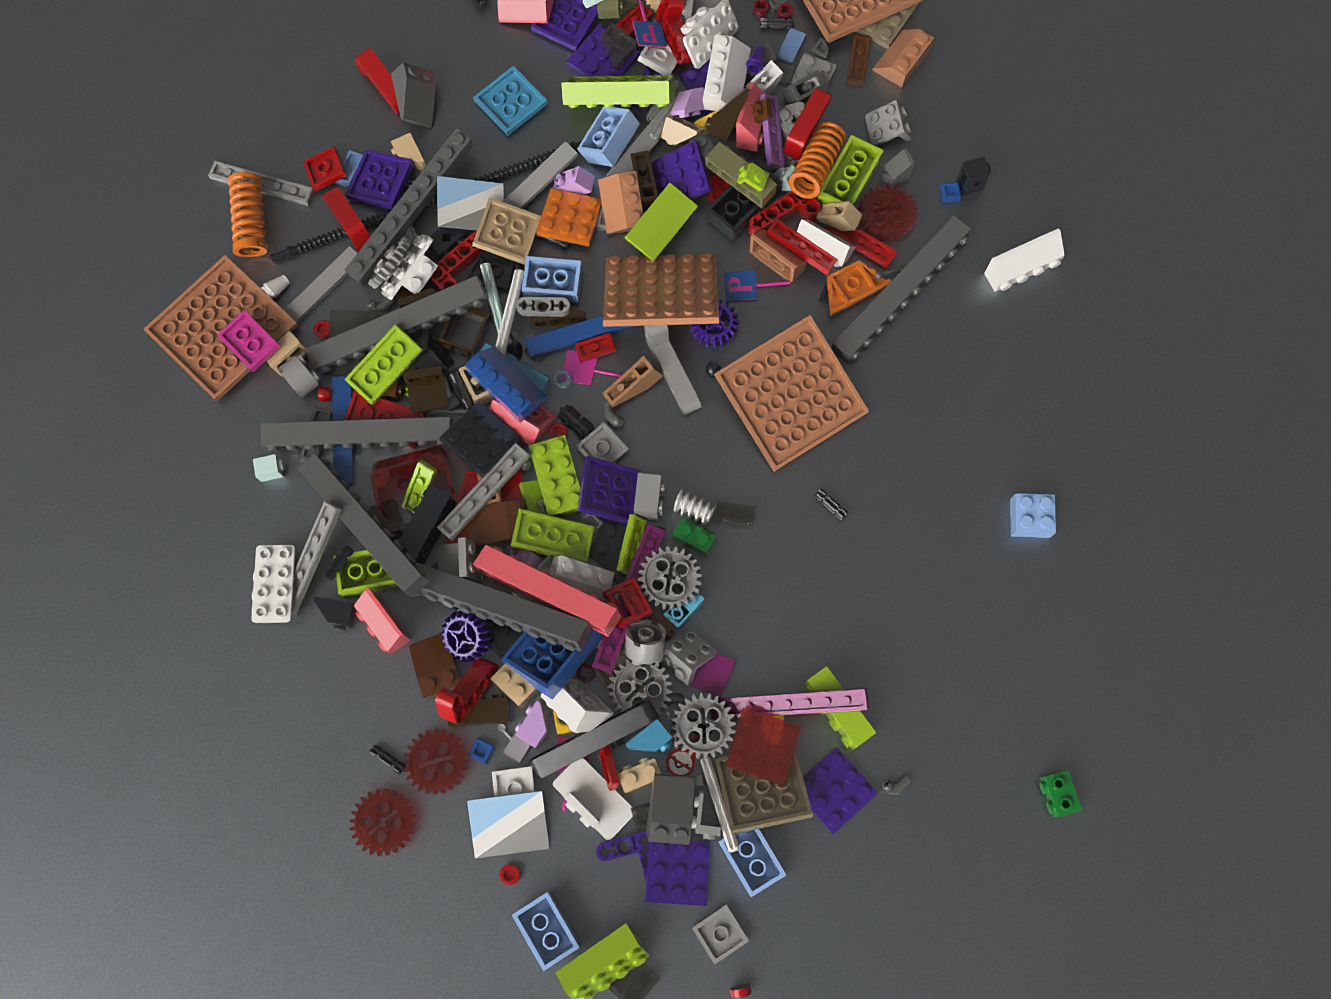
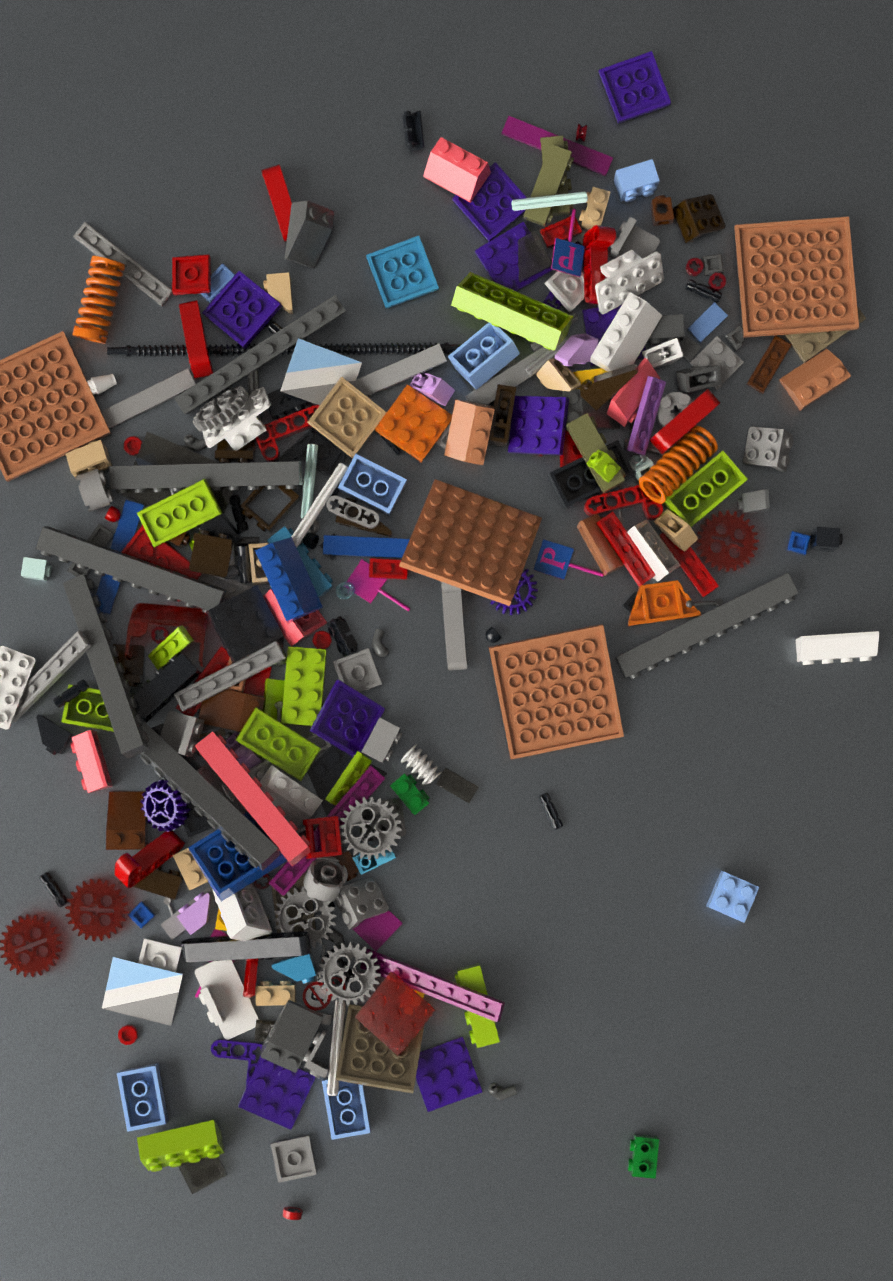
camera: 15 degrees right, 10 degrees up
dark pink plate [217,310,281,373] -> none
medium nougat slope [602,356,663,407] -> none
lime tile [625,183,698,261] -> none
dark purple cone [746,46,765,74] -> none
reddish brown tile [751,98,773,124] -> none

